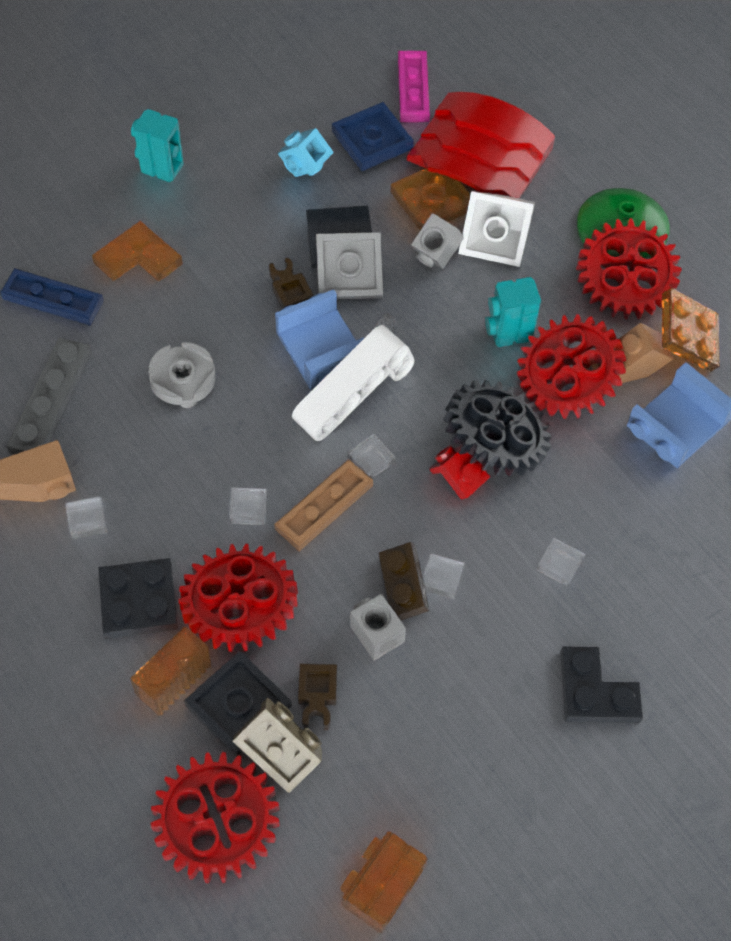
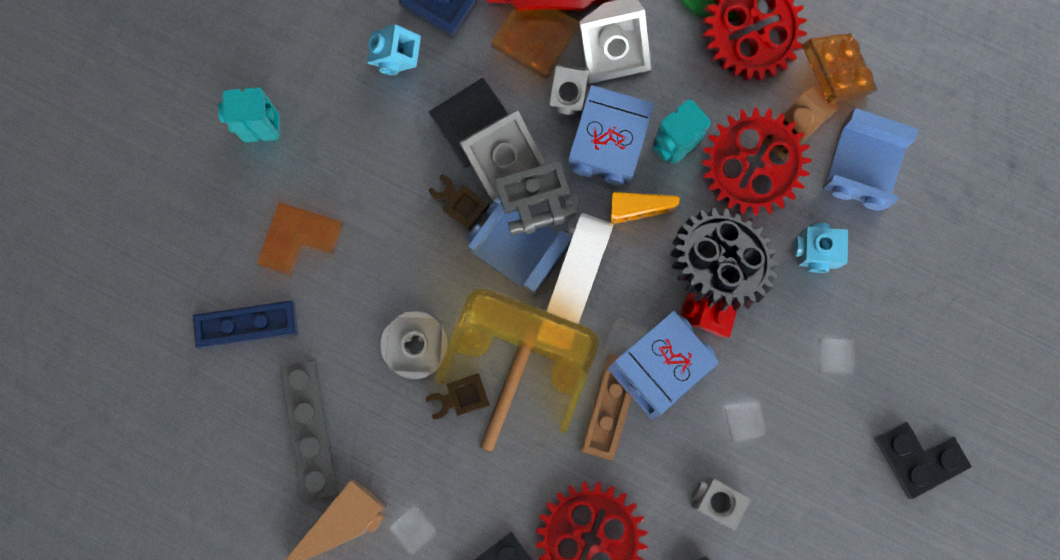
camera: 25 degrees left, 20 degrees up
clear tile [229,487,267,525] -> none
dark brown plate [379,542,430,620] -> none
none -> dark brown plate [426,373,490,420]
none -> clear yellow windscreen [434,288,599,433]
none -> medium nougat bar [480,321,540,452]
none -> dark grey plate [495,161,577,235]
none -> medium blue panel [568,85,655,186]
none -> medium blue panel [607,311,720,420]
none -> light orange slope [609,192,680,224]
none -> medium azure brick [794,223,848,273]

